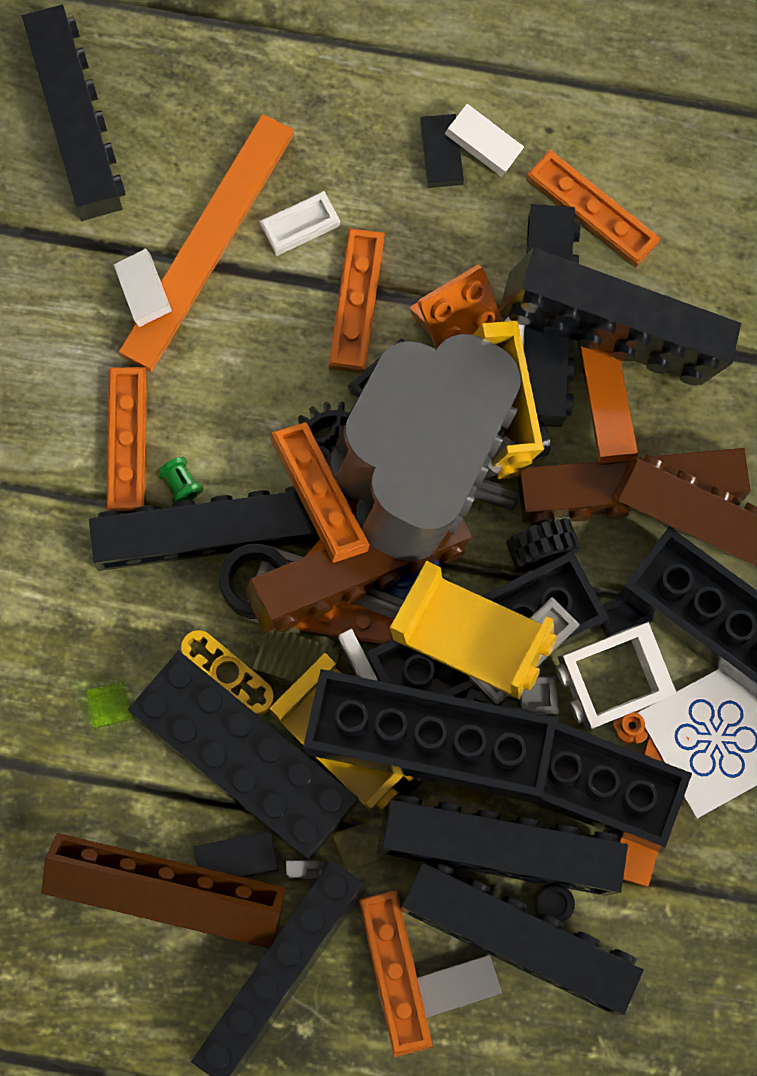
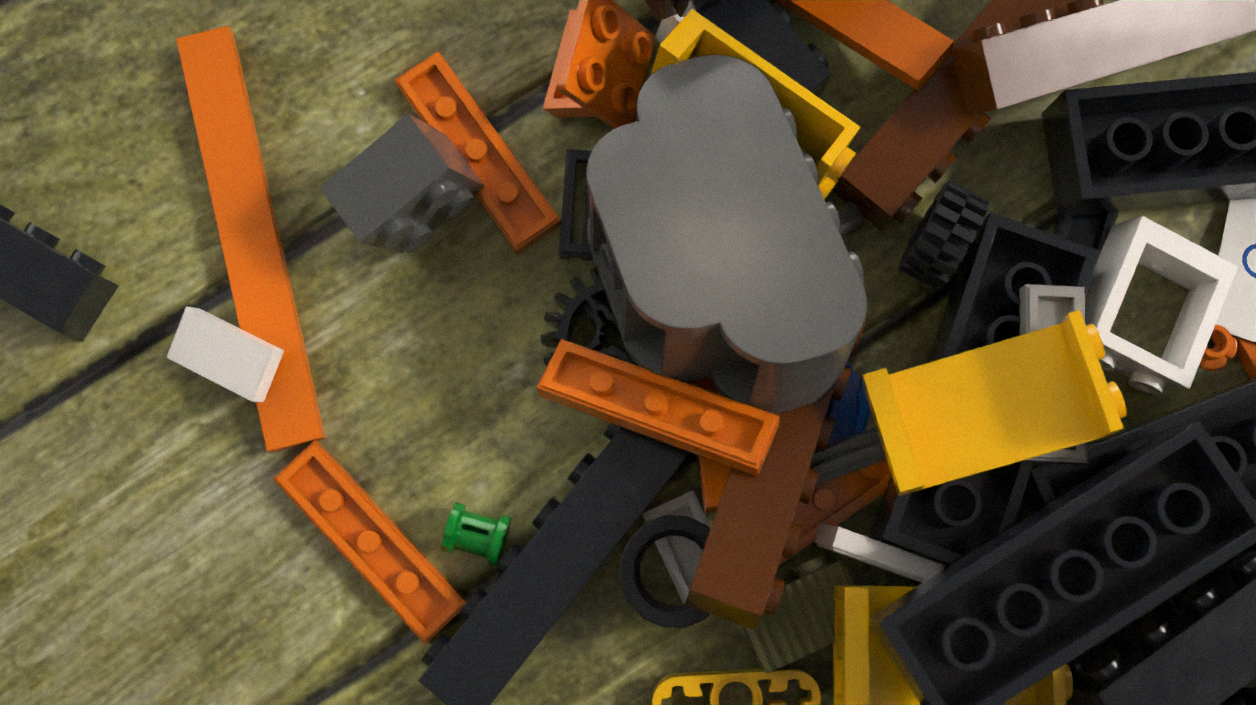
camera: 40 degrees left, 5 degrees up
white tile [260,191,341,256] -> none
none -> dark grey brick [320,114,485,253]

